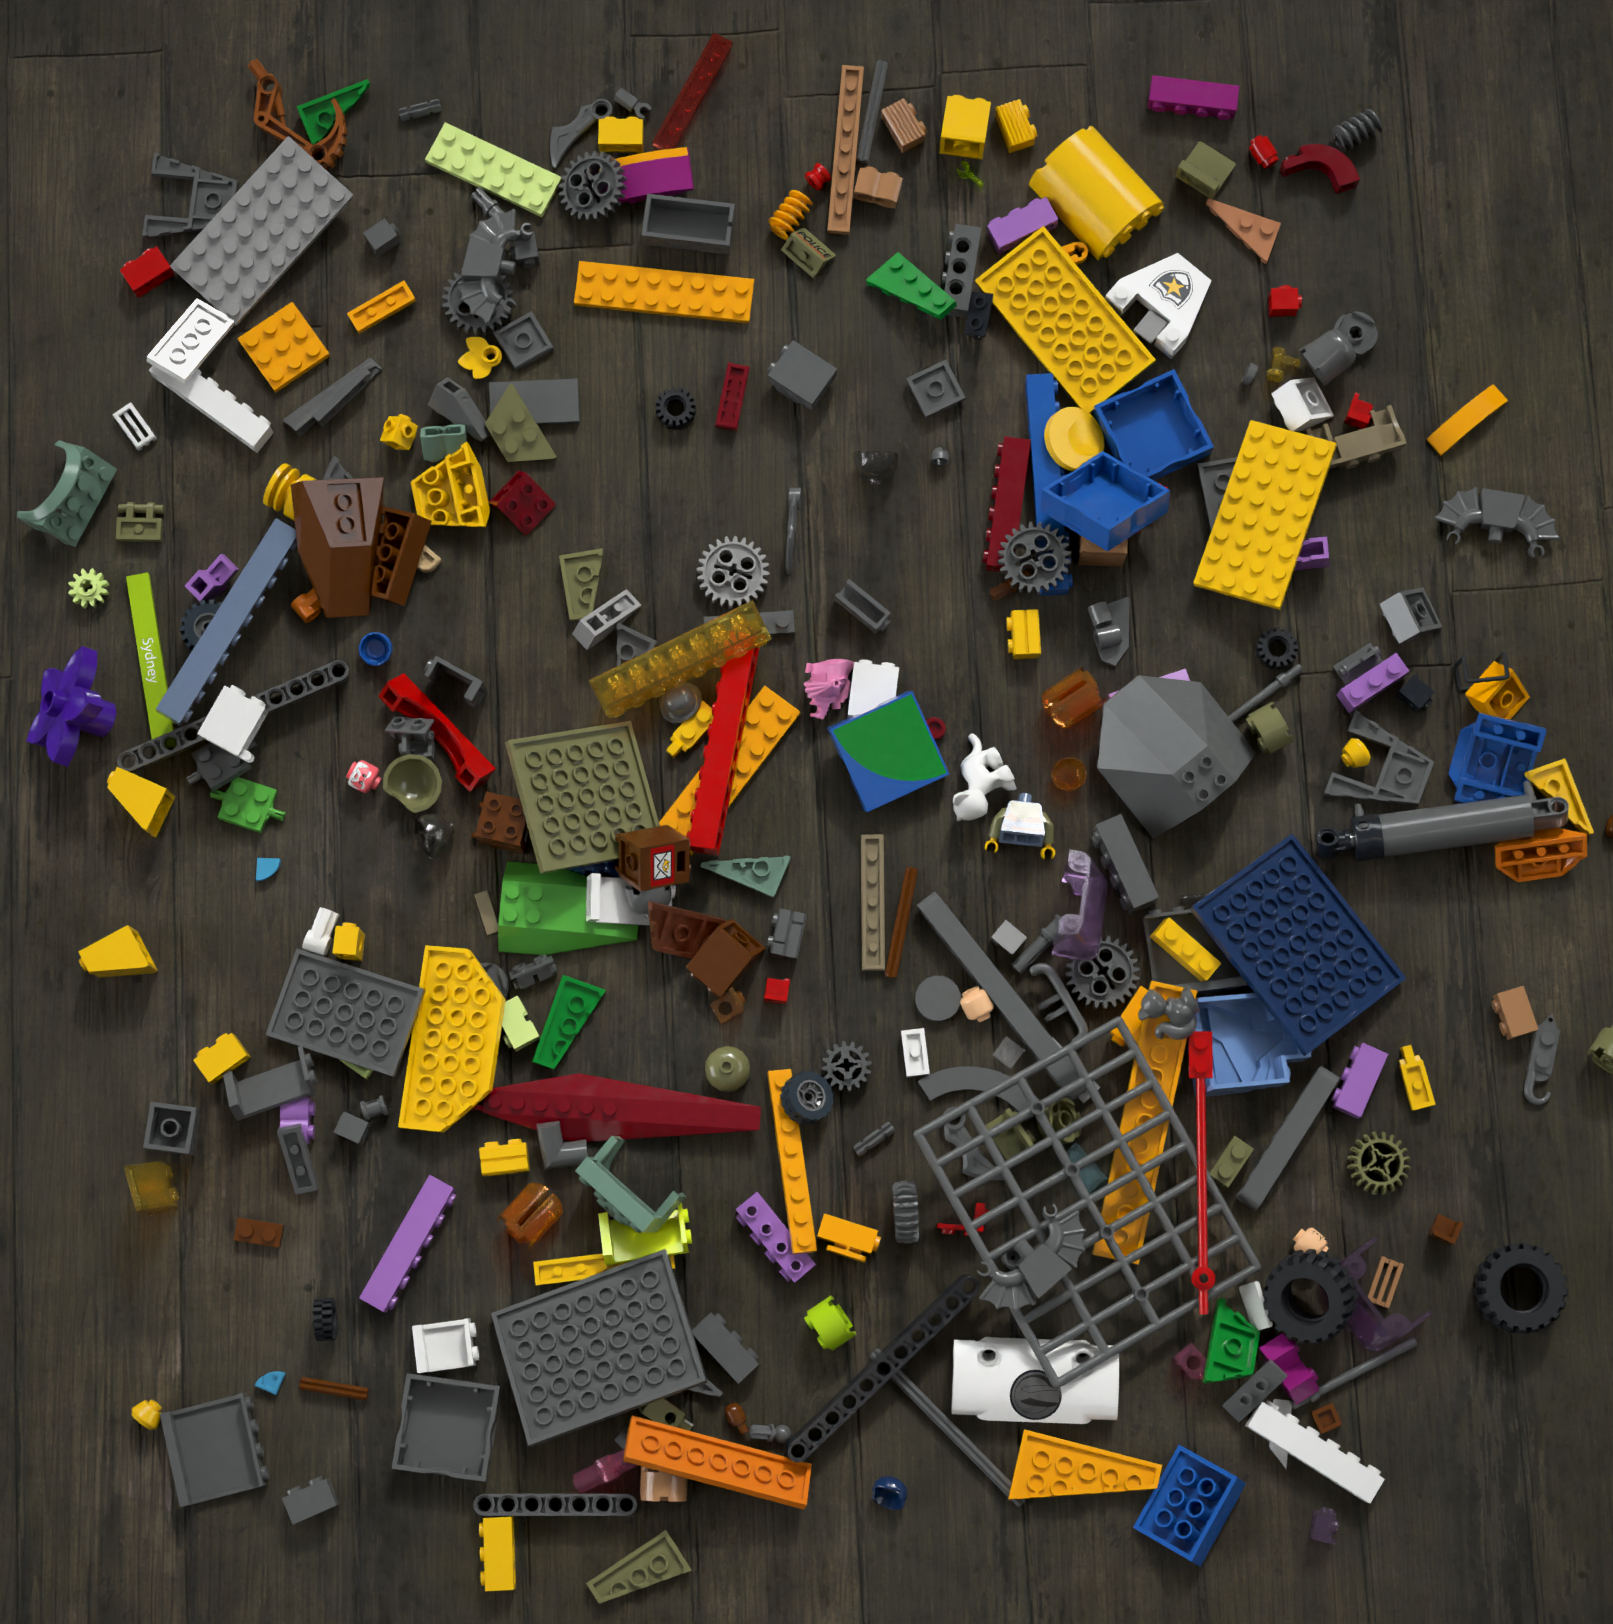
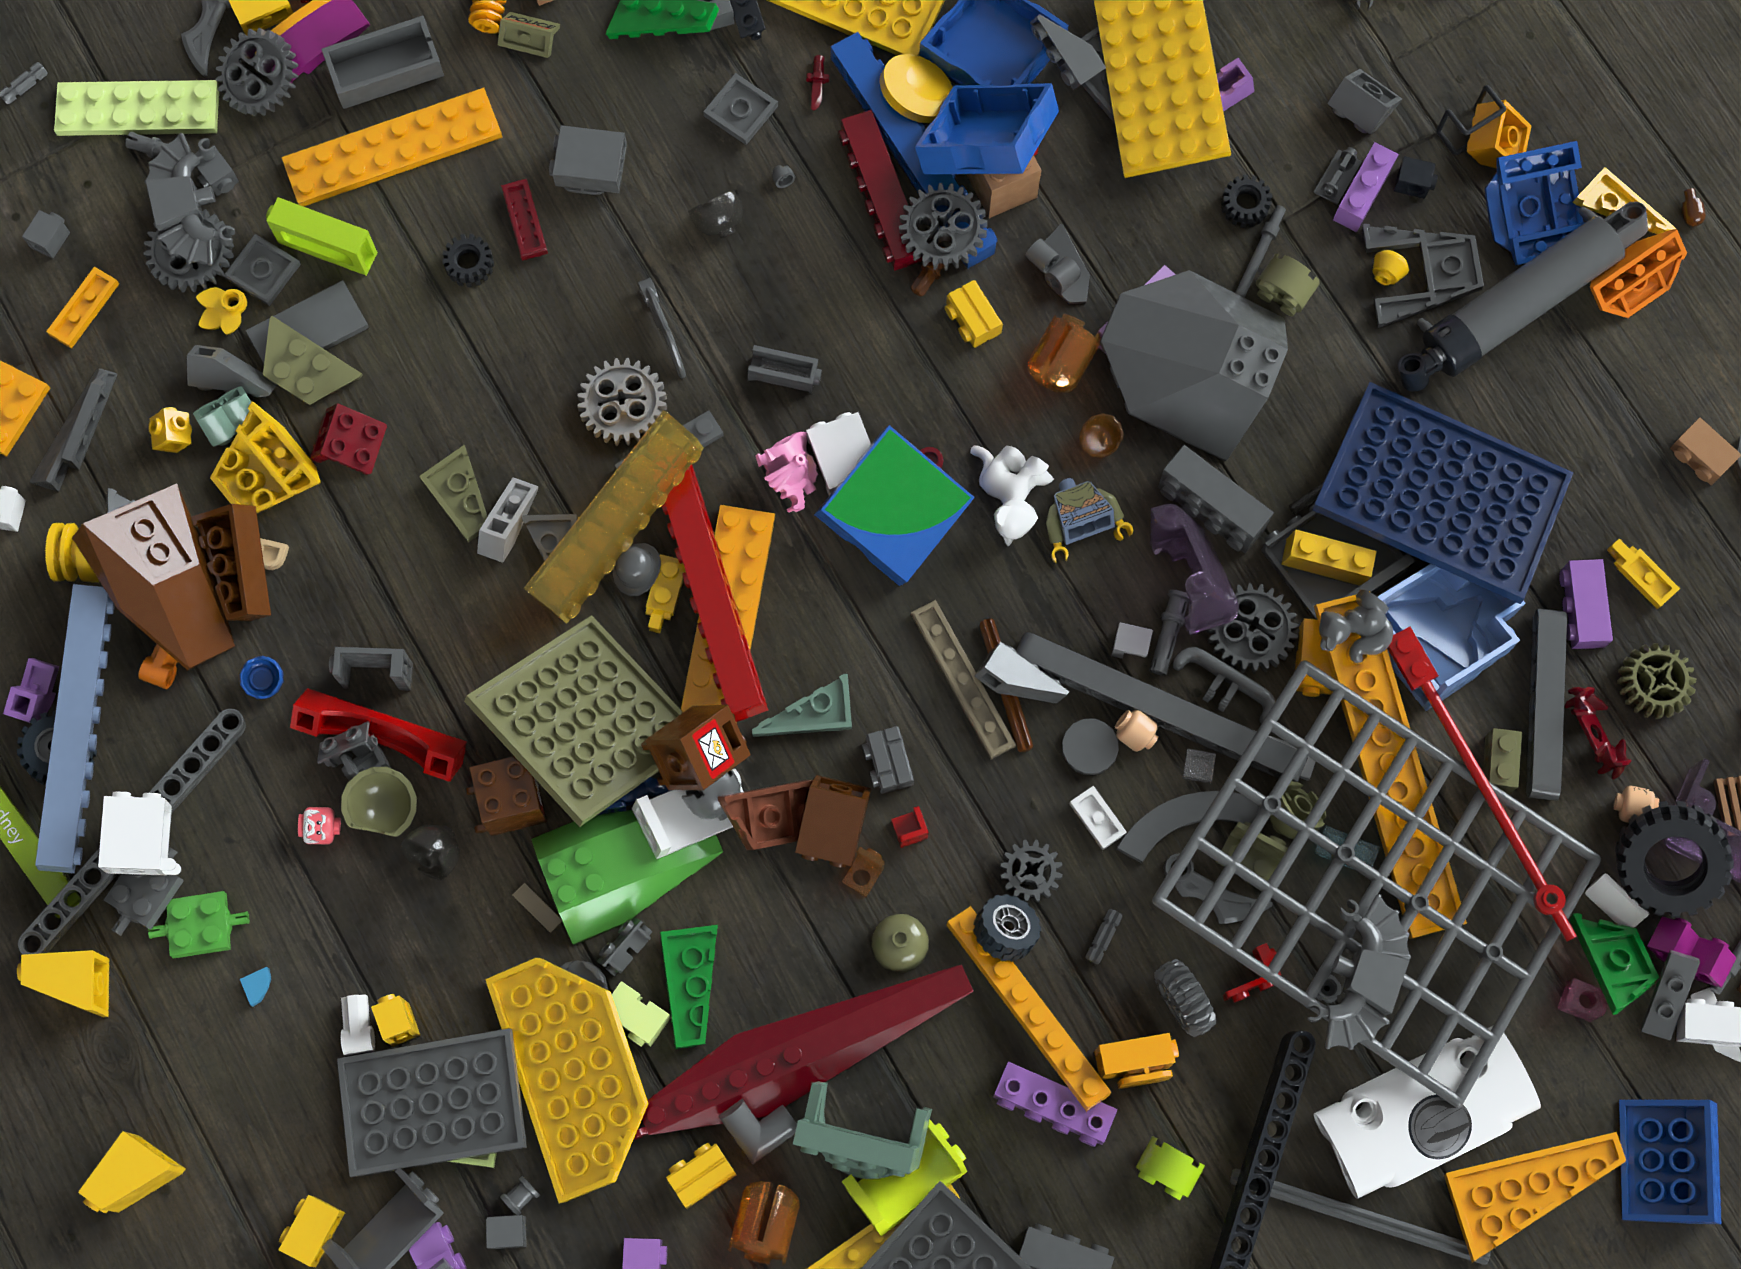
camera: 30 degrees left, 5 degrees down
none -> lime piece [266,197,378,276]
none -> dark red piece [806,55,830,110]
none -> slope [974,642,1069,703]
none -> dark grey slope [1030,15,1106,90]
none -> dark red piece [1564,687,1631,780]

